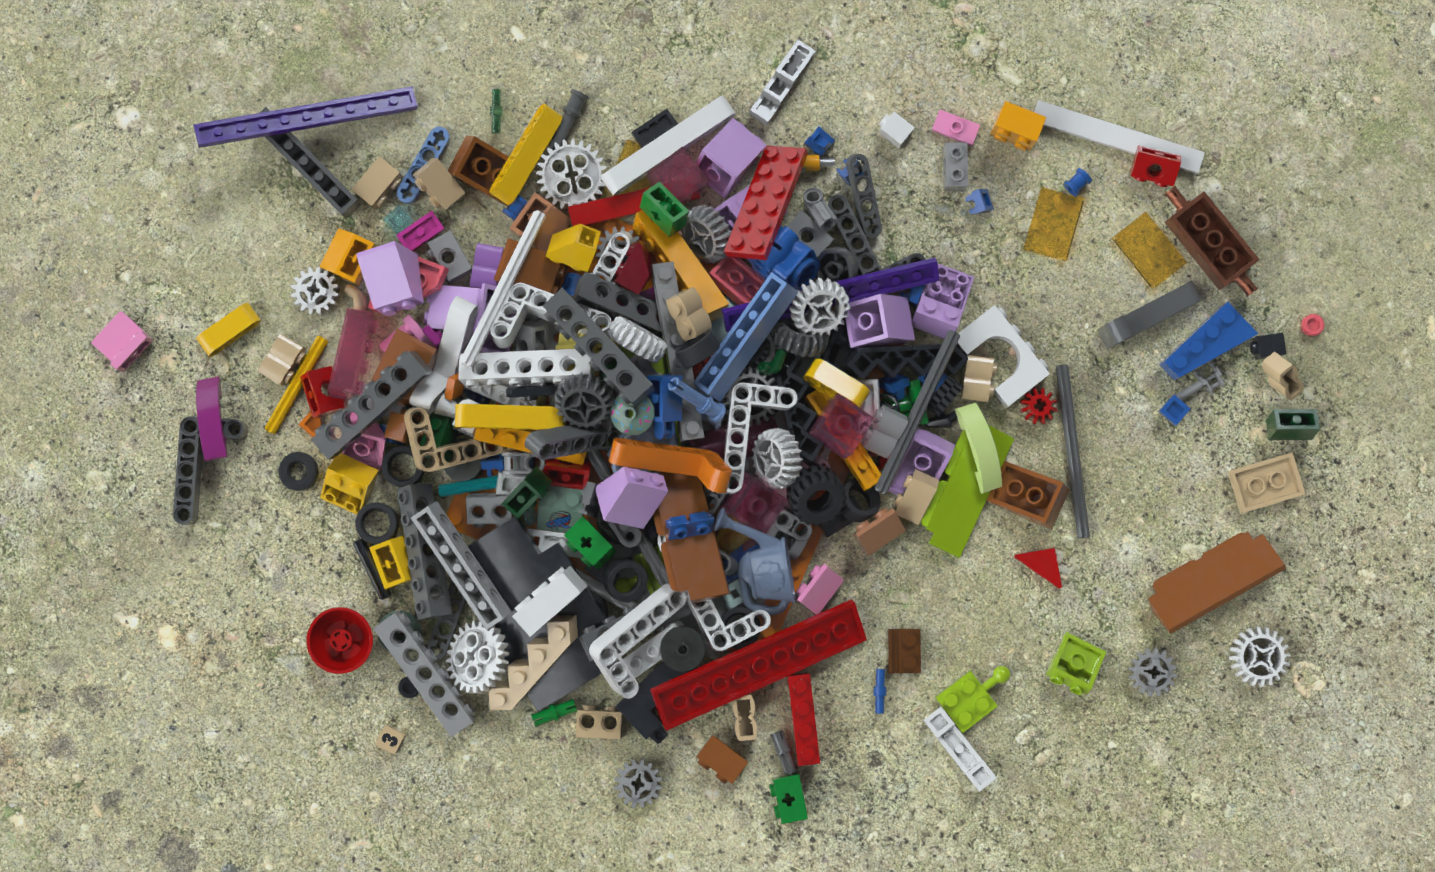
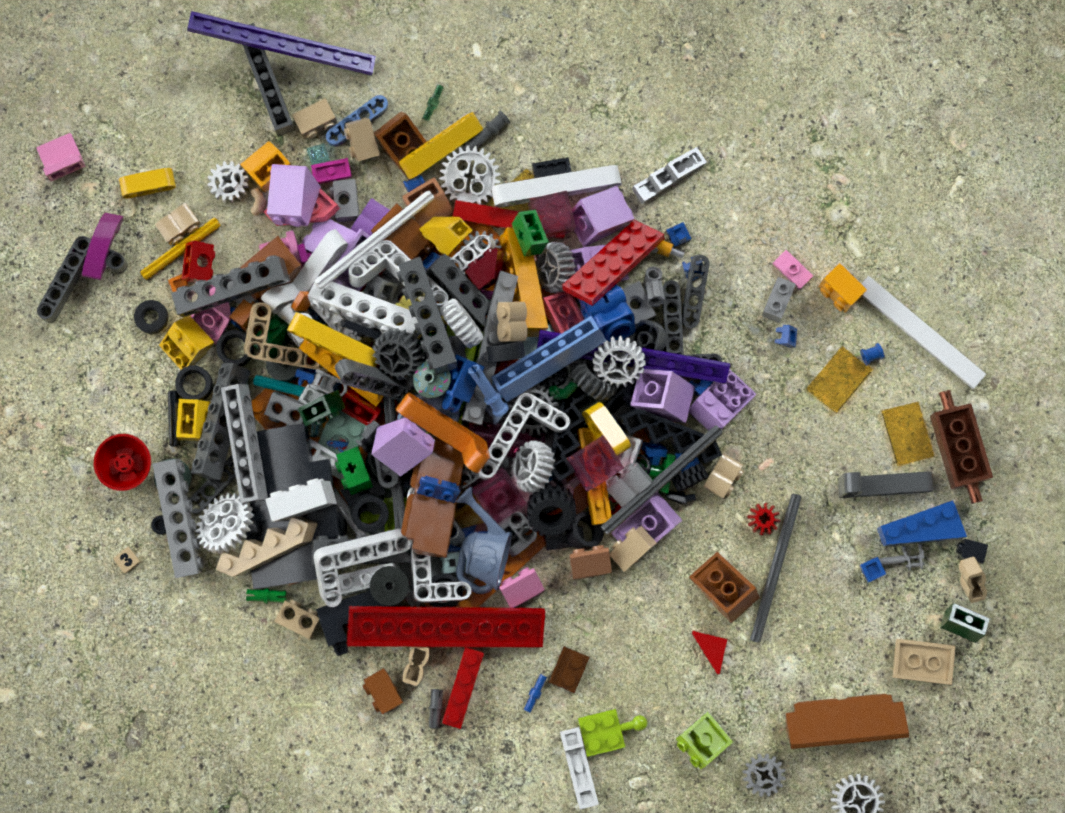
camera: 25 degrees right, 5 degrees down
clear pink brick [328,308,378,400] -> none
light grey gear [614,759,662,808] -> none
green brick [769,773,808,824] -> none
white brick [879,112,915,149] -> none
lime slope [921,425,1014,558] -> none
yellowish green slope [955,402,1002,493] -> none
white arch [956,305,1050,408] -> none
red brick [1130,145,1181,187] -> none
coral tile [1300,314,1324,337] -> none

